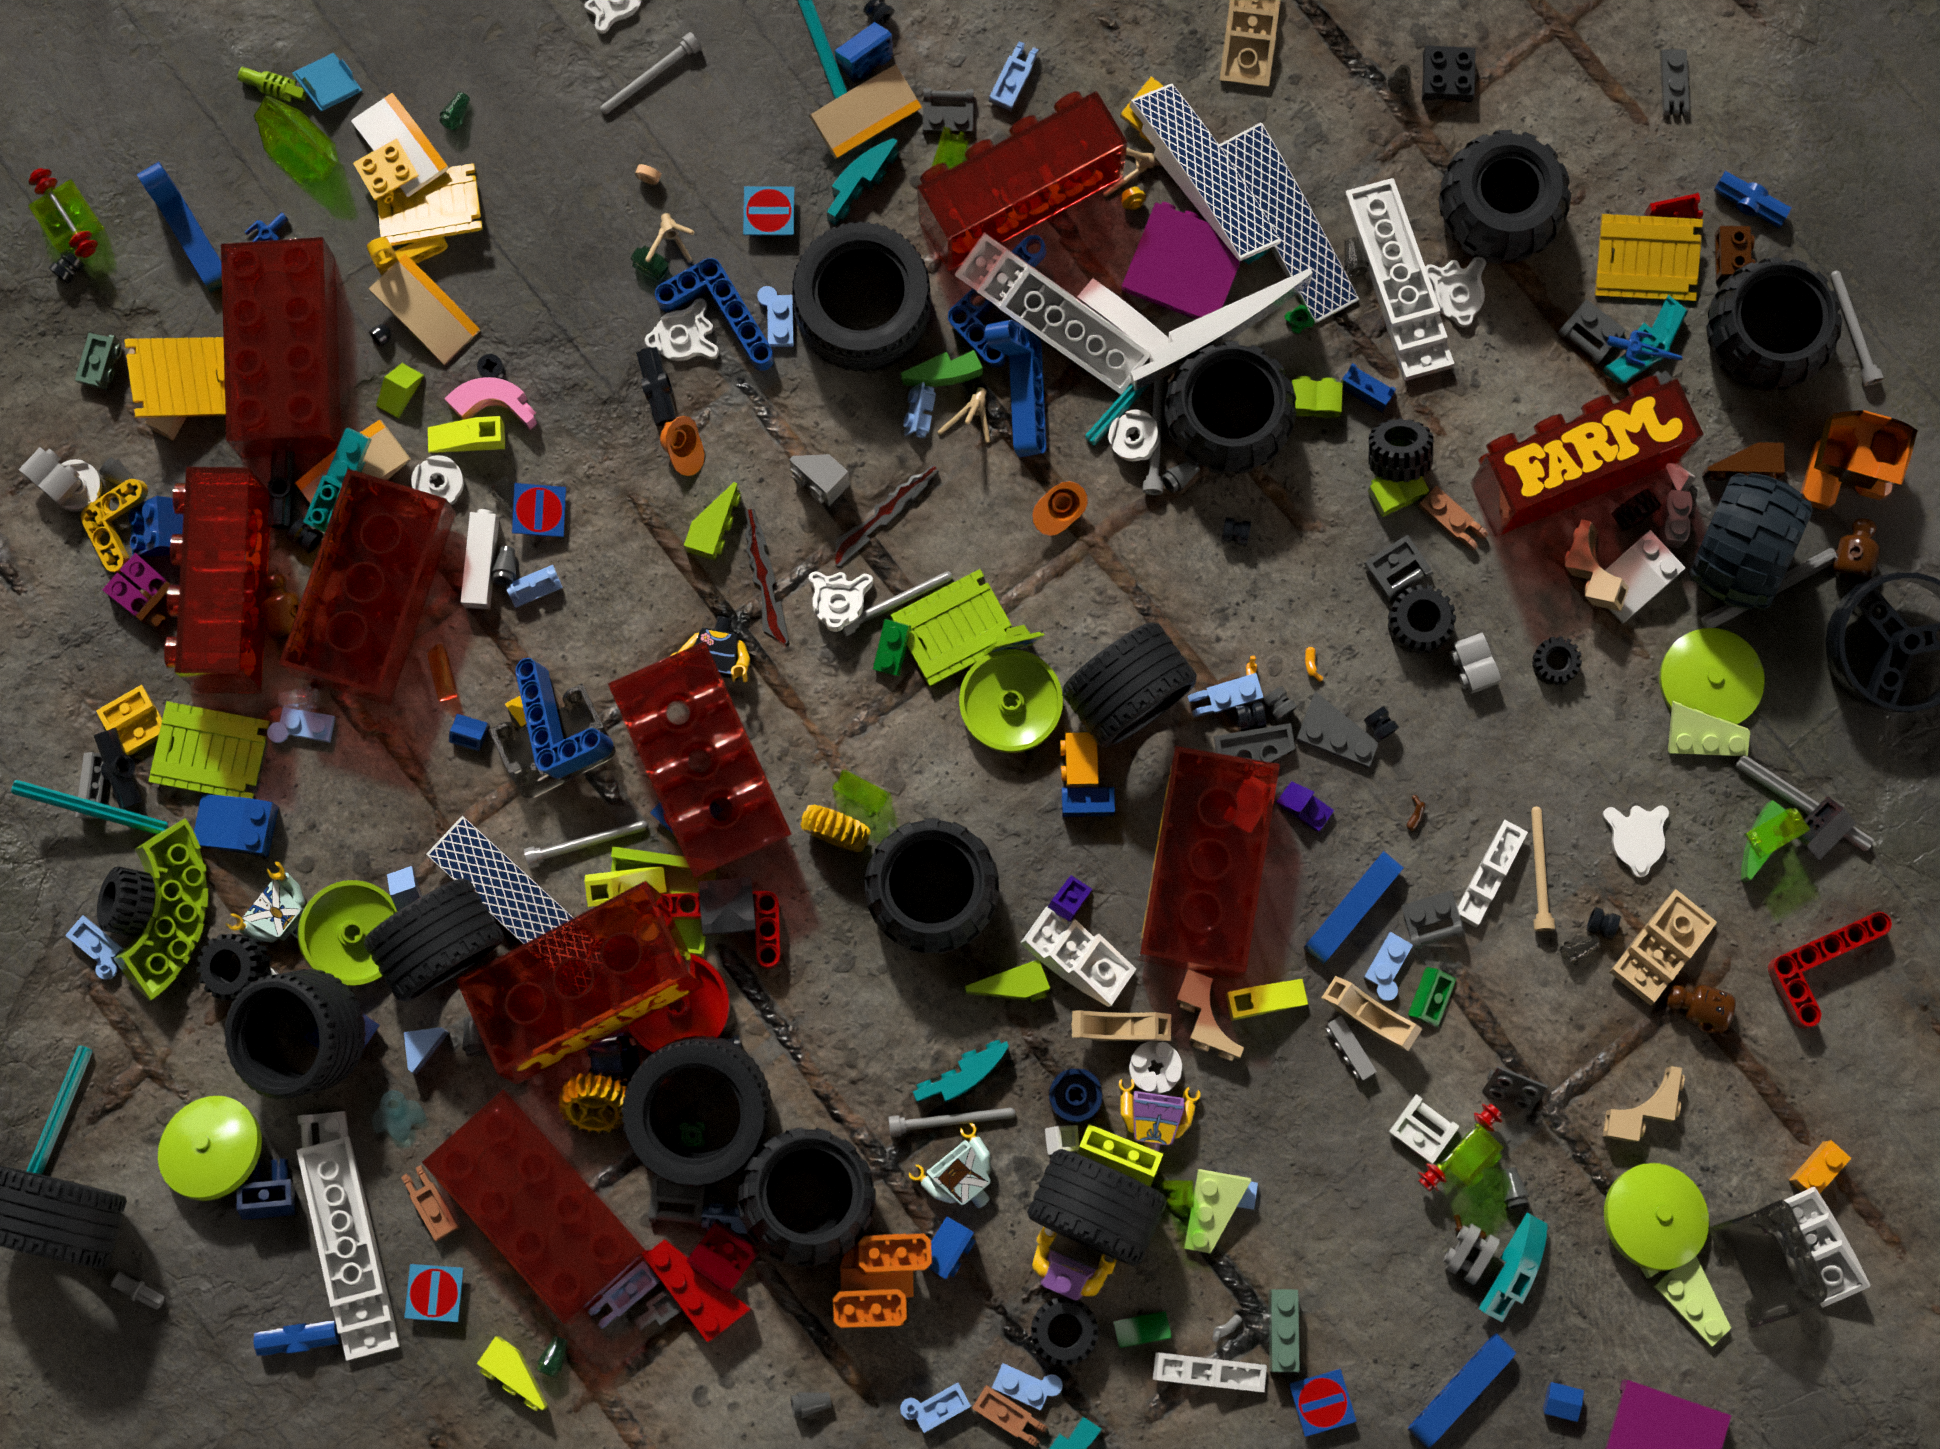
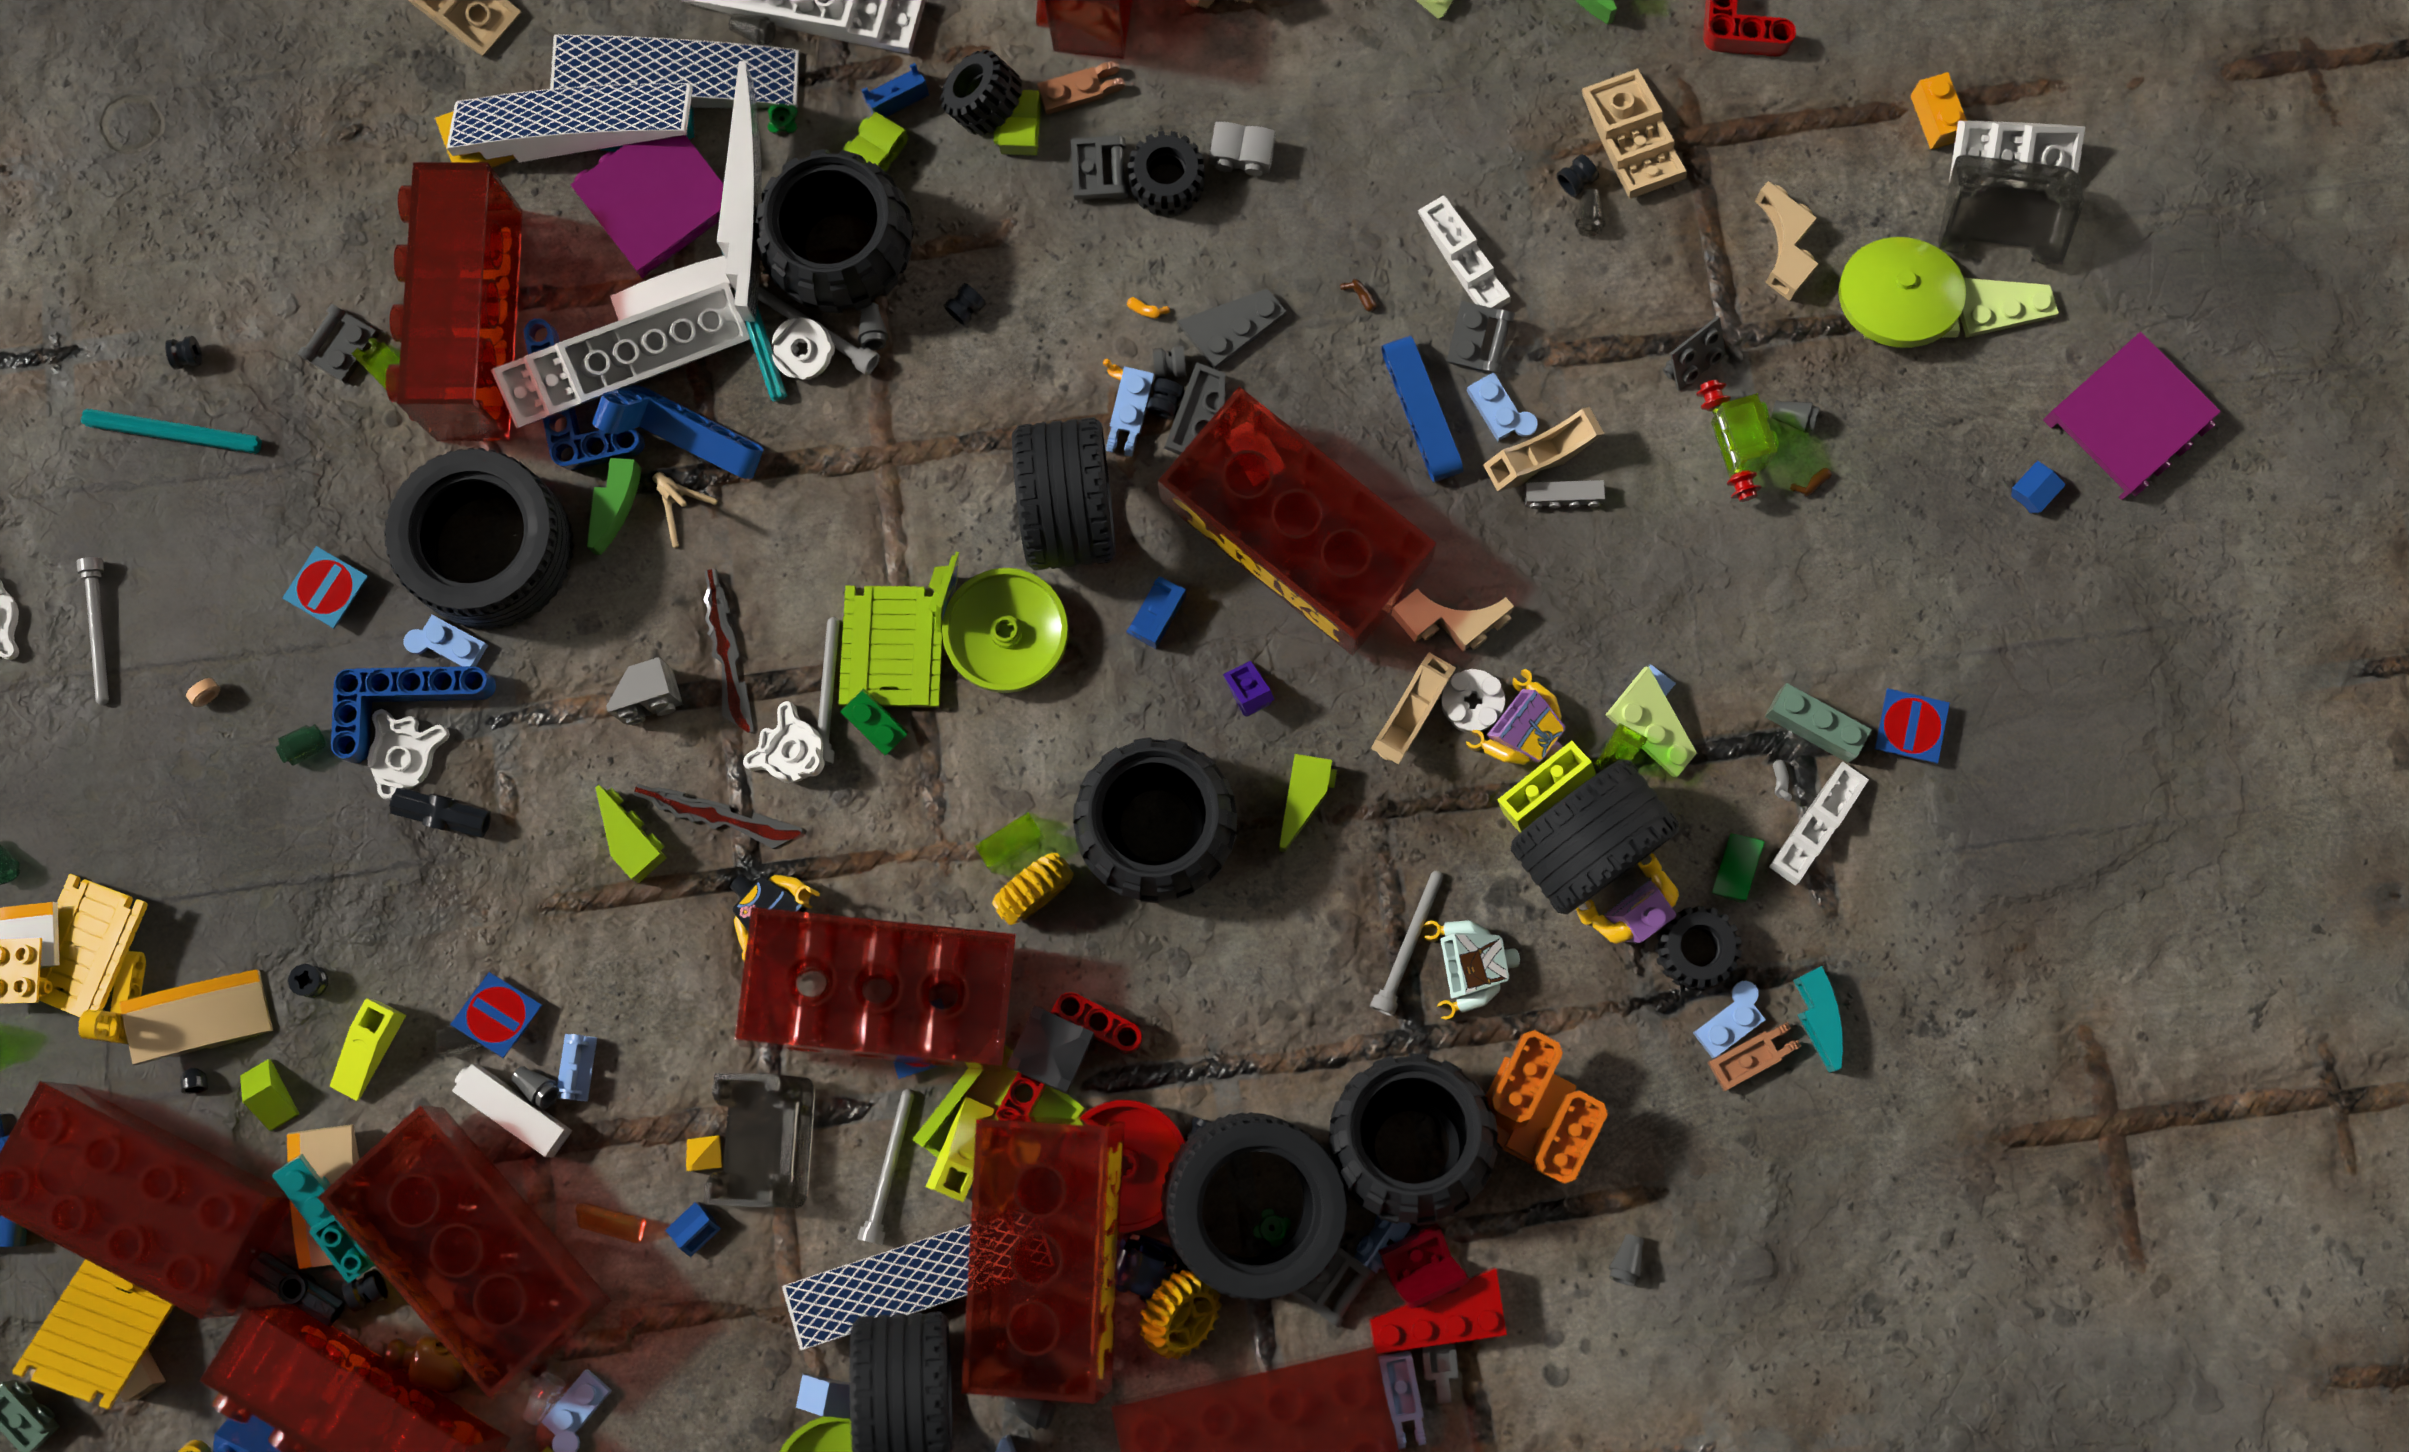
camera: 55 degrees left, 0 degrees up
white plate [411,455,464,507] -> none
bright pink arch [444,377,537,430] -> none
blue beam [516,658,613,778] -> none
tan plant [645,213,694,263] -> none
orange piece [660,416,705,476] -> none
tan slope [809,65,922,159] -> none
teal slope [827,138,899,225] -> none
blue slope [835,22,893,83] -> none
light blue hinge [900,1382,971,1433] -> none
light blue hinge [903,382,936,438] -> none
teal slope [913,1039,1009,1103] -> none
blue slope [928,1217,976,1279] -> none
light blue hinge [989,41,1039,111] -> none
white slope [1020,906,1136,1007] -> none
orange piece [1032,481,1088,536] -> none
white slope [1045,1125,1080,1155] -> none
dark blue brick [1049,1068,1102,1124] -> none
light orange brick [1060,732,1098,788] -> none
tan plant [1103,143,1162,197] -> none
yellow plate [1121,187,1146,210] -> none
neon yellow slope [1225,979,1308,1021] -> none
dark purple slope [1276,781,1334,833] -> none
black wheel [1363,706,1399,742] -> none
white plate [1388,1094,1459,1164] -> none
blue beam [1407,1333,1516,1449] -> none
green slope [1408,967,1456,1027] -> none
light grey brick [1443,1223,1500,1285] -> none
teal slope [1479,1212,1548,1322] -> none
tan piece [1531,806,1555,931] -> none
black tyre [1532,636,1582,686] -> none
white tile [1602,806,1669,878] -> none
reddish brown piece [1667,985,1736,1033] -> none

